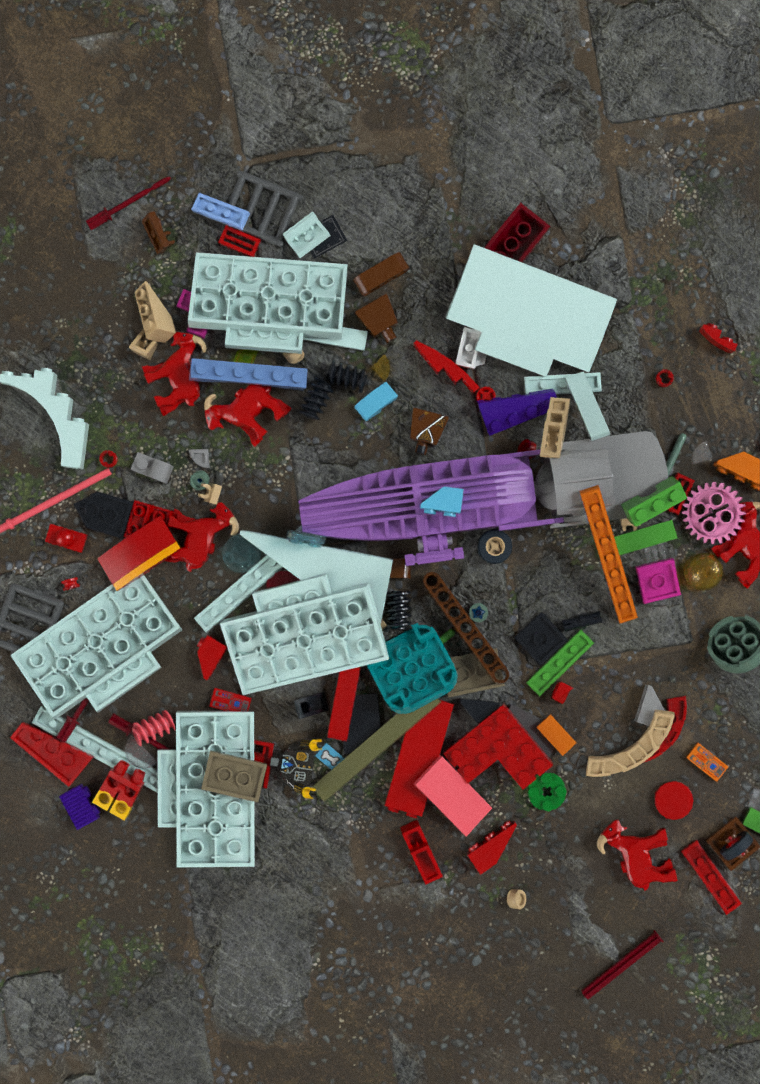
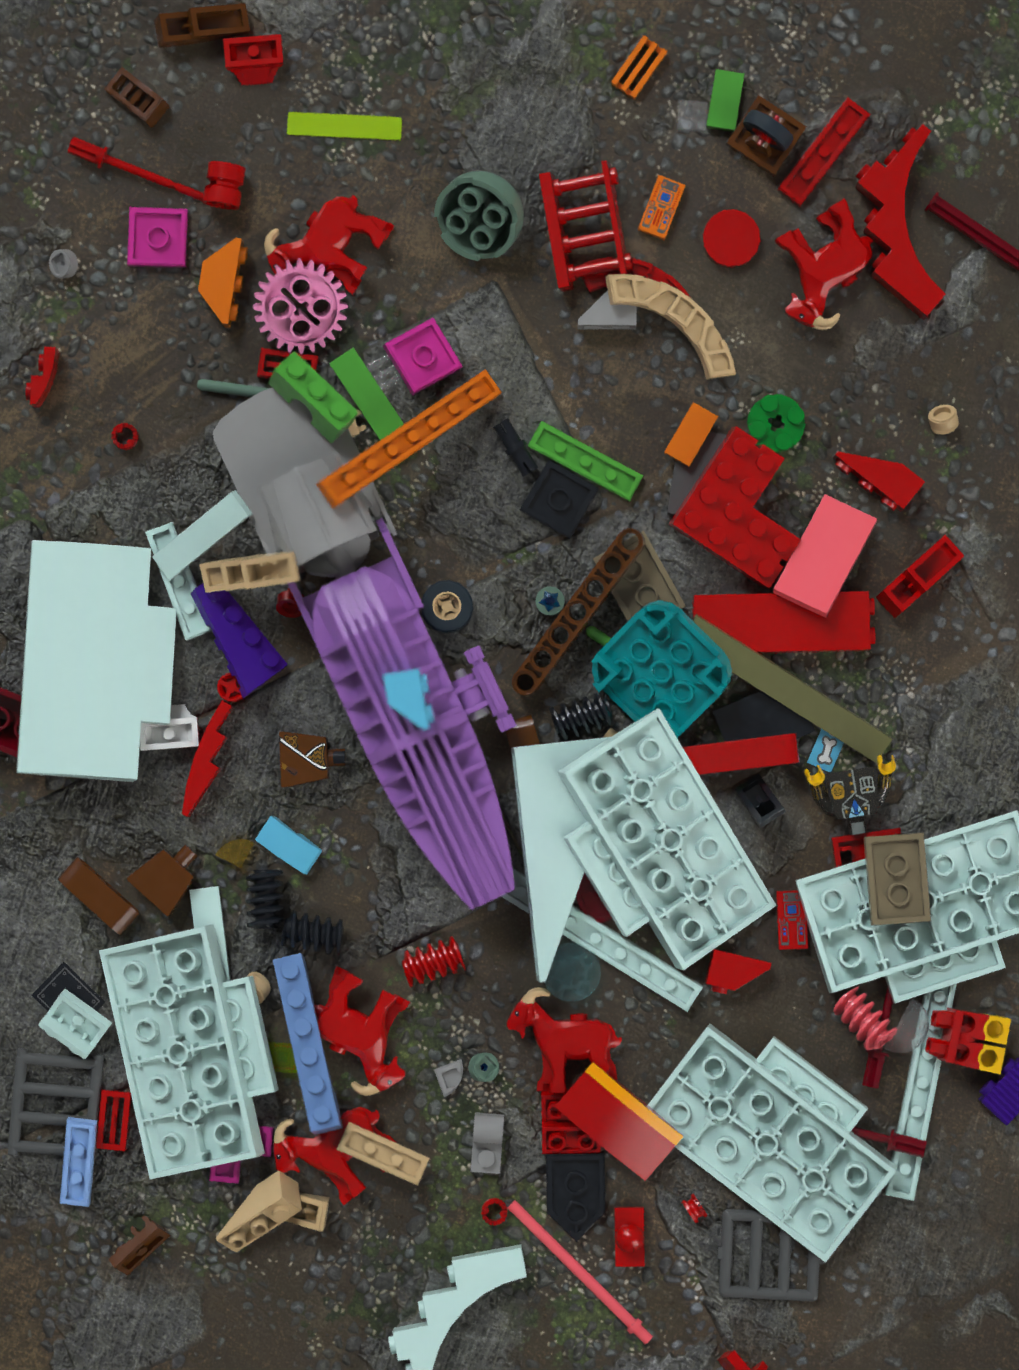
camera: 110 degrees left, 0 degrees up
red wing [10,722,95,787] -> none
dark red piece [85,177,171,230] -> none
tan tile [198,483,222,505] -> none
clear light blue tile [287,530,326,548] -> none
black slope [460,698,499,724] -> none
red slope [551,681,573,704] -> none
clear yellow cylinder [684,553,723,591] -> none
clear tile [692,441,712,464] -> none
none -> tan tile [337,1122,430,1185]
none -> red piece [402,936,466,988]
none -> red fence [539,160,634,292]
none -> red arch [855,124,946,320]

